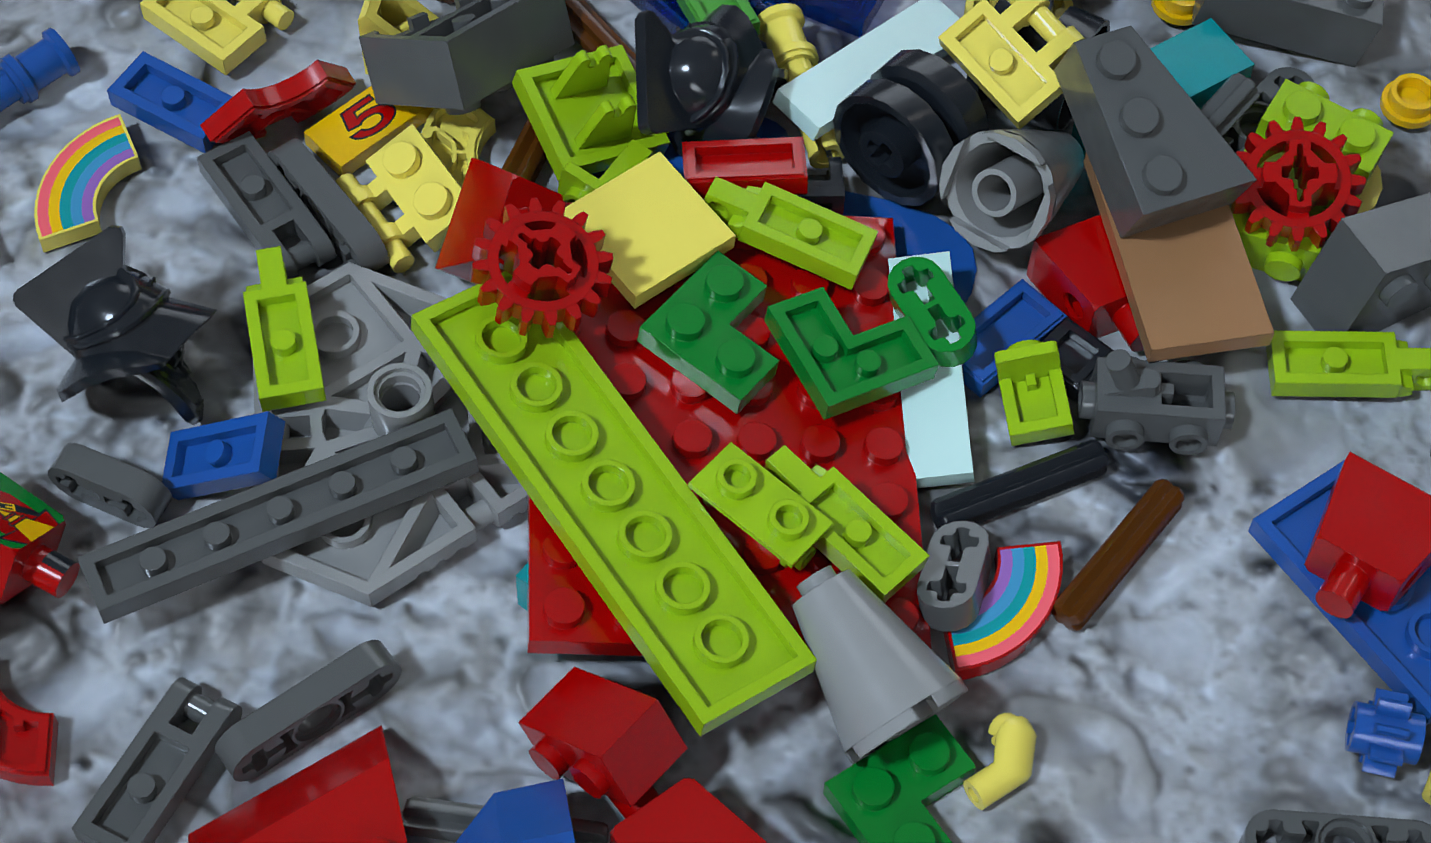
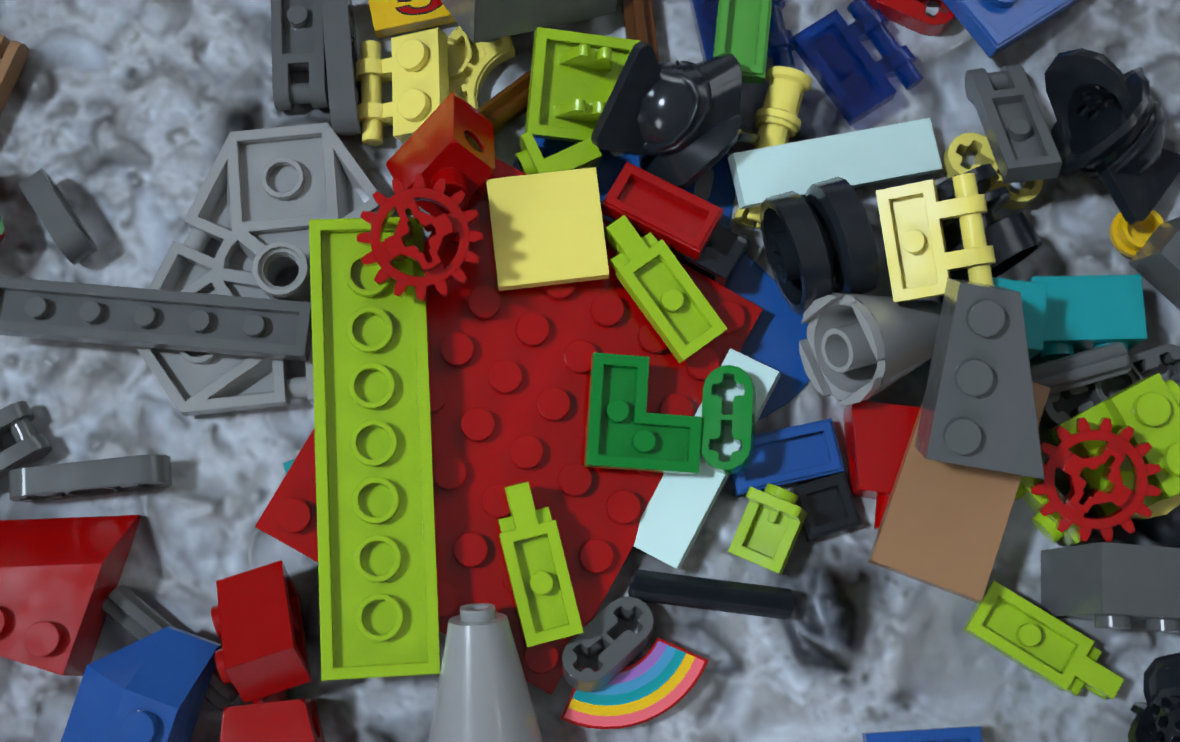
camera: 35 degrees right, 20 degrees up
black helmet [13,225,217,425] -> none
blue plate [162,411,286,500] -> none
lime hinge [243,246,327,412] -> none
green plate [637,251,779,414] -> none
lime hinge [688,442,834,571] -> none
reddish brown axle [1052,479,1185,631] -> none
dark grey brick [1077,349,1236,455] -> none

